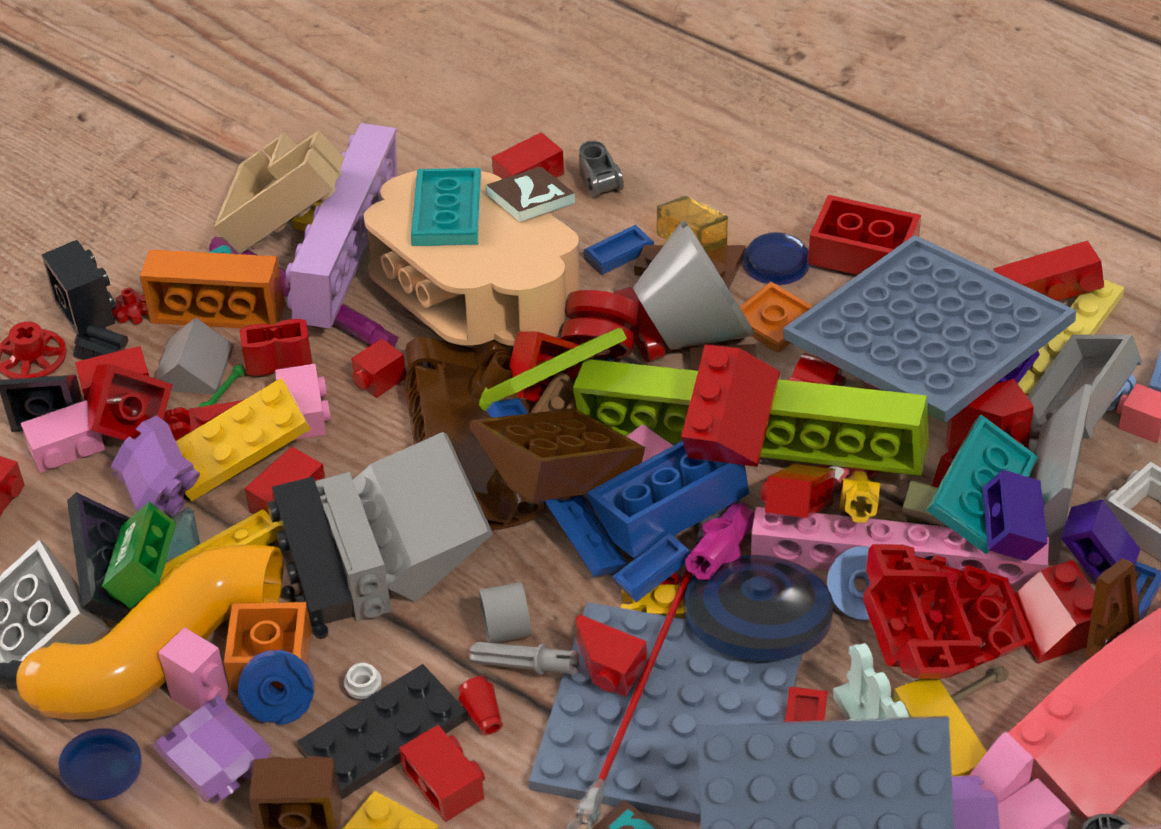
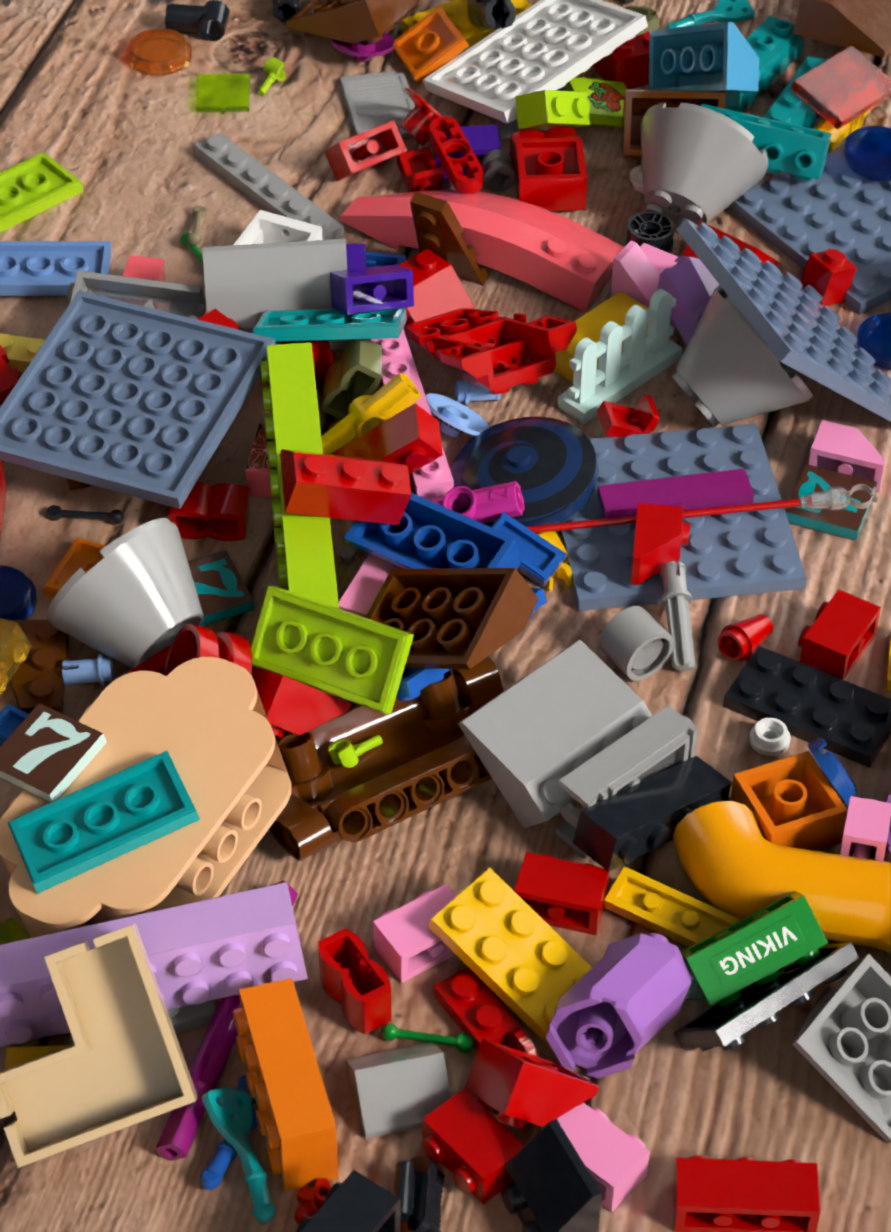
camera: 115 degrees left, 0 degrees up
red brick [351,338,406,398] -> none
none -> magenta tile [597,468,754,519]

